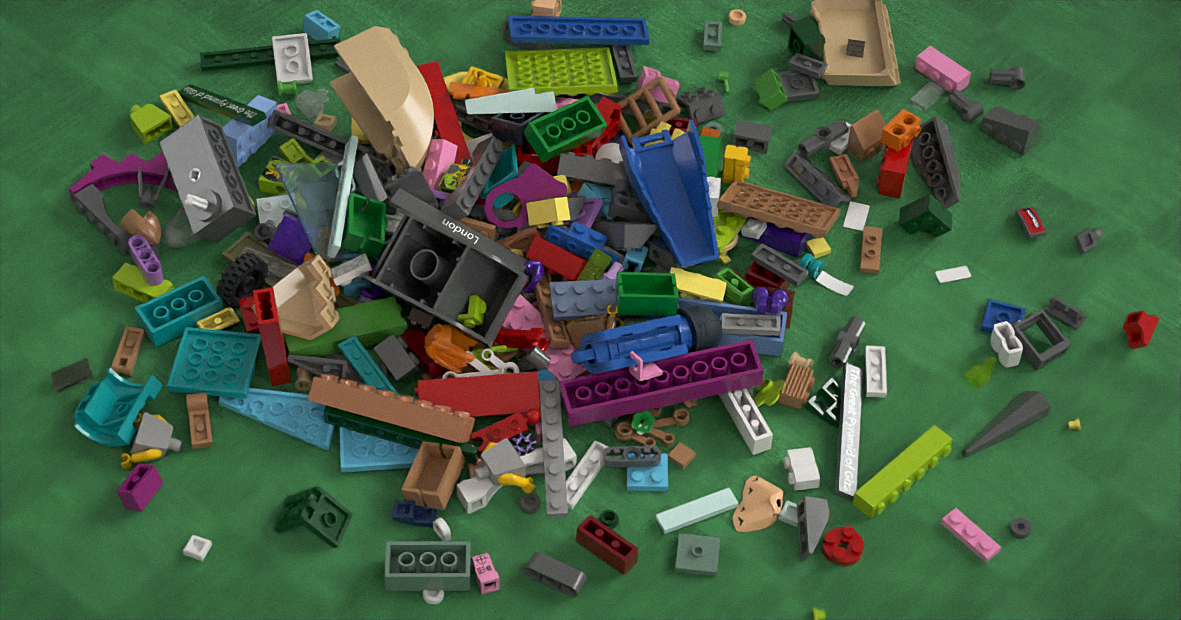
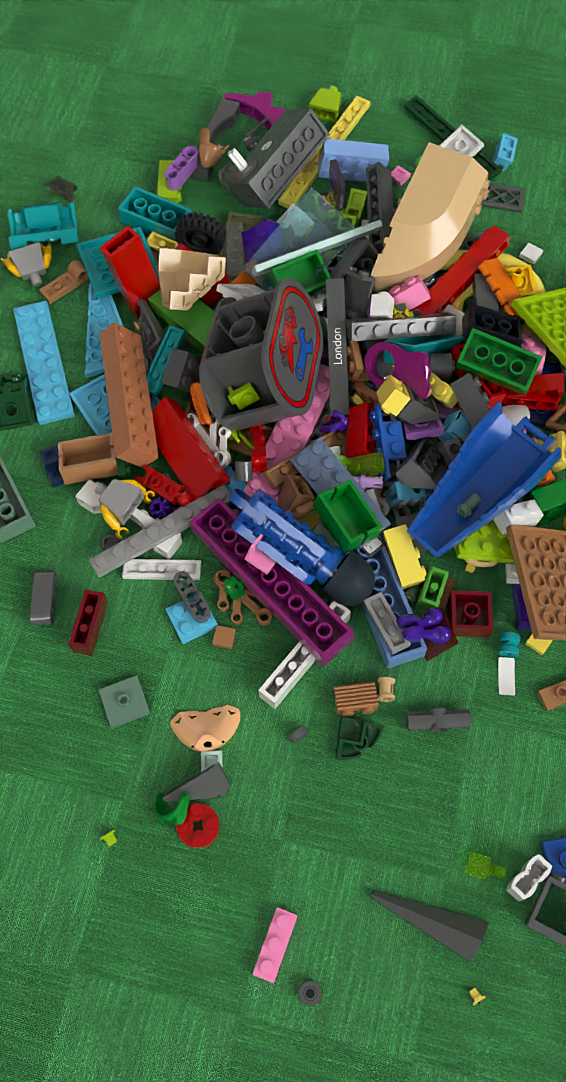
camera: 65 degrees right, 15 degrees up
medium nougat plate [111,327,146,376] -> none
dark green tile [178,84,267,127] -> none
white tile [433,518,451,541] -> none
light aqua wedge [465,88,557,114] -> none
bright pink leg [471,553,500,594] -> none
dark green plate [599,510,619,529] -> none
light aqua tile [656,488,738,534] -> none
dark grey plate [750,243,809,287] -> none
lime plate [753,378,785,408] -> none
white brick [783,447,820,491] -> none
tile [835,363,863,500] -> none
lime brick [853,425,953,519] -> none
white plate [865,346,887,398] -> none
none -> medium azure plate [13,300,75,425]
none -> green helmet [154,792,190,825]
none -> dark grey tile [288,726,309,744]
none -> clear purple plate [329,159,345,209]
none -> white brick [370,292,394,319]
none -> sand green pin [457,493,481,518]
none -> white tile [519,243,543,265]

